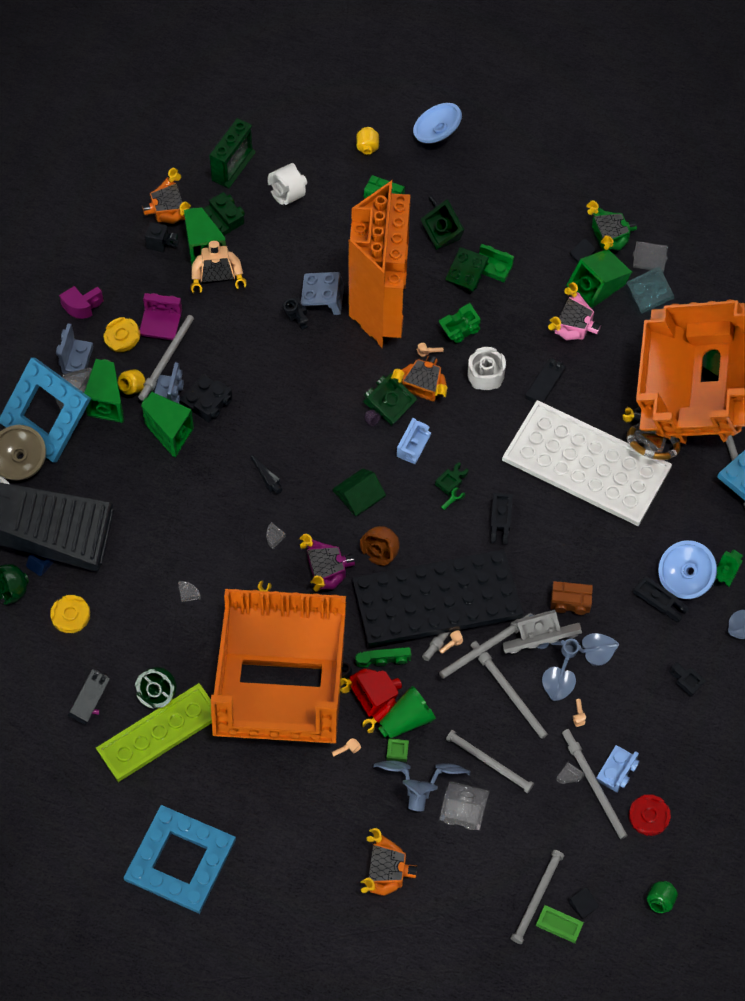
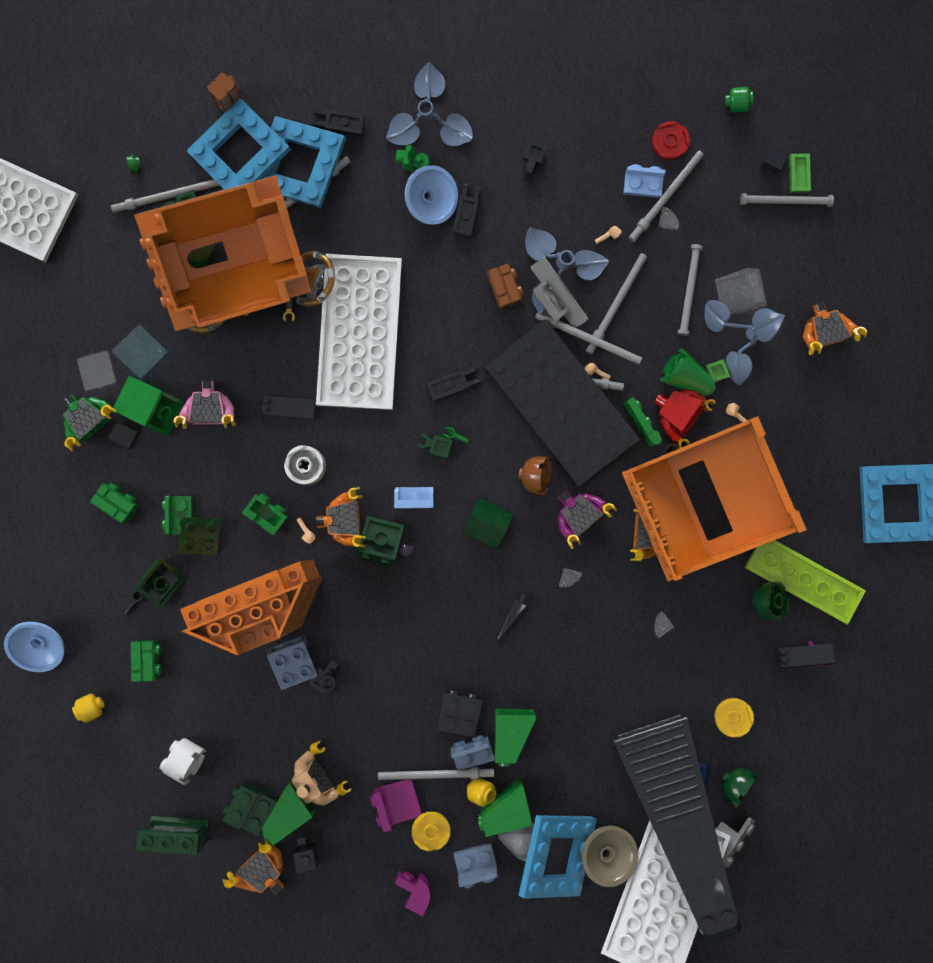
camera: 120 degrees left, 25 degrees up
none -> green brick [90,483,139,524]

